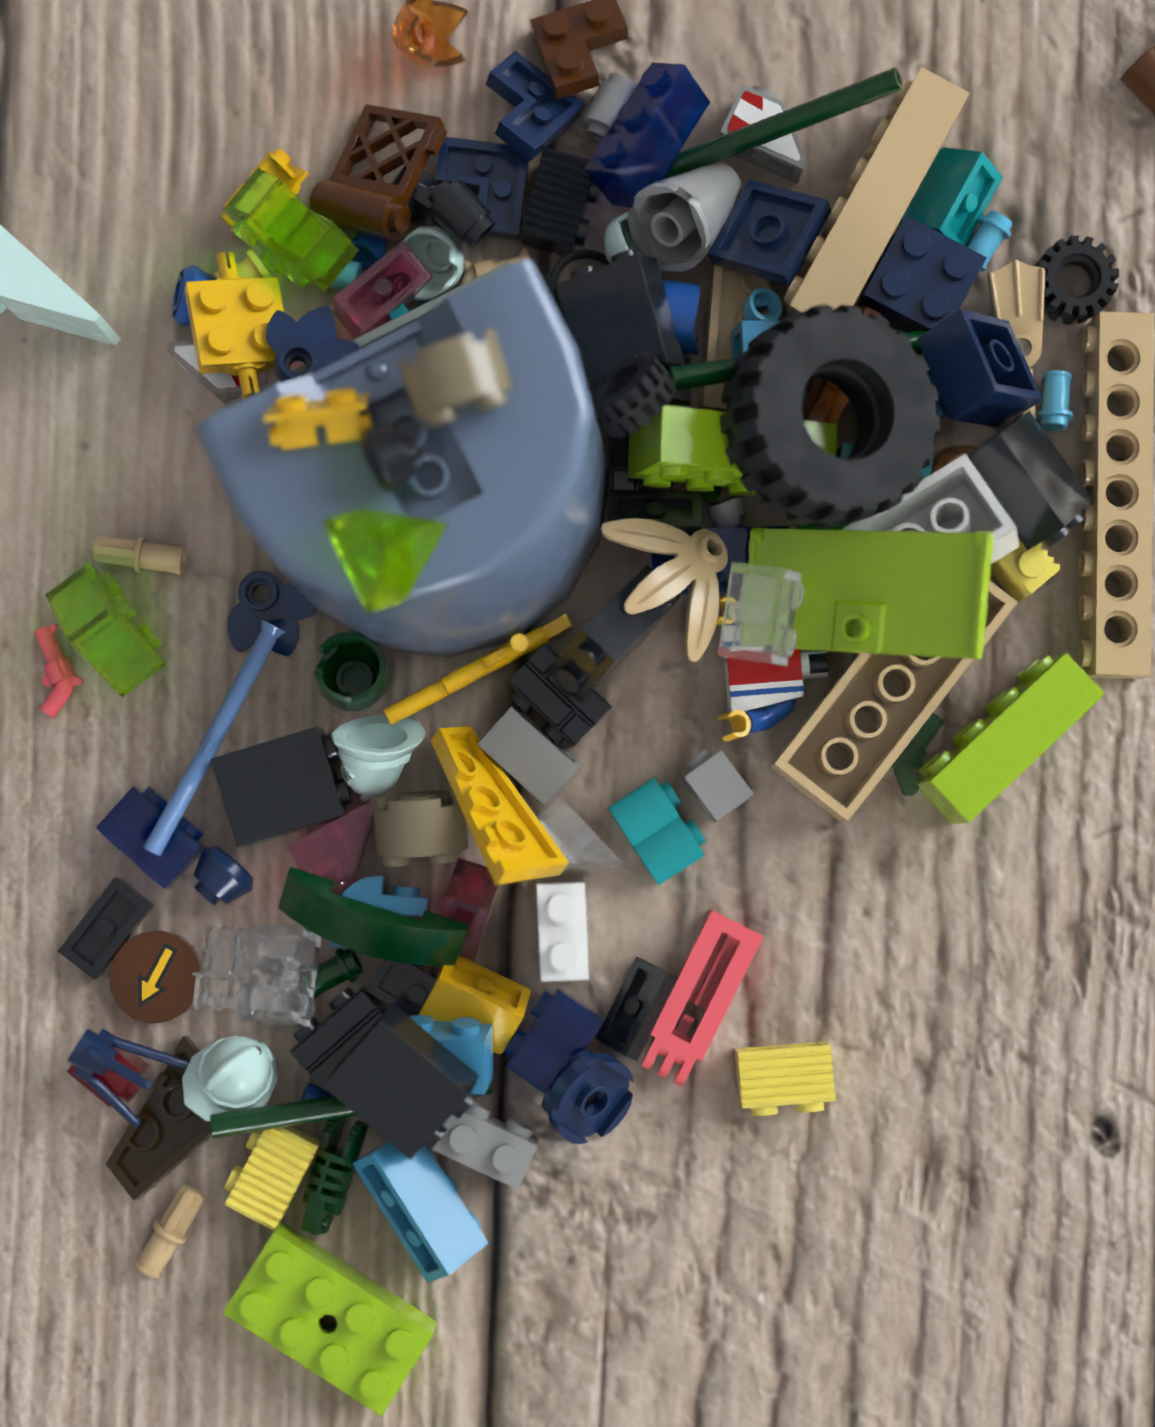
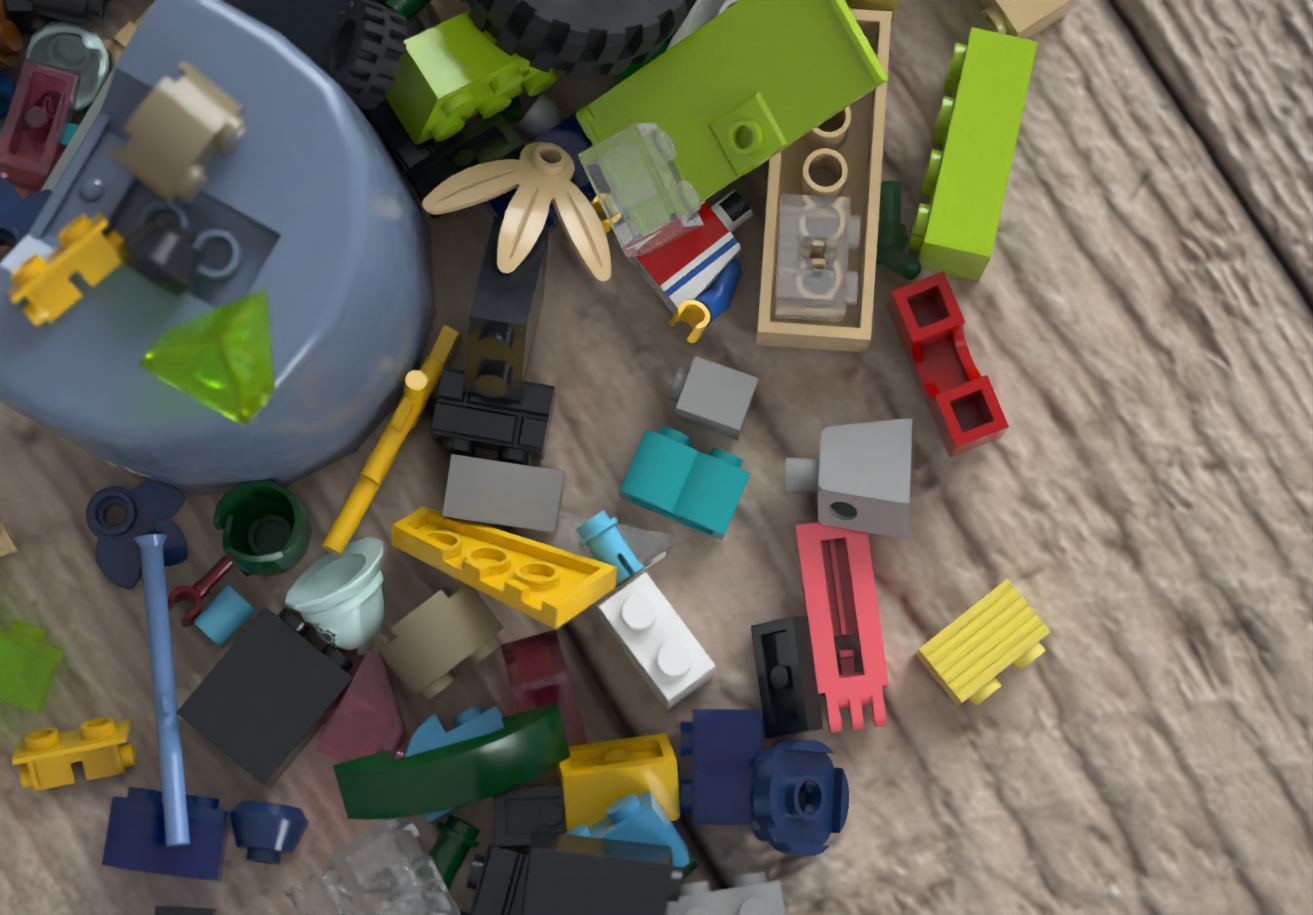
camera: 30 degrees left, 5 degrees down
none -> yellow hinge [12,716,137,791]
none -> dark red hand [168,555,234,627]
none -> medium azure hinge [193,585,257,648]
none -> medium azure pin [576,511,644,586]
none -> clear brick [774,194,860,321]
none -> light grey torso [785,419,912,538]
none -> red arch [886,271,1009,458]

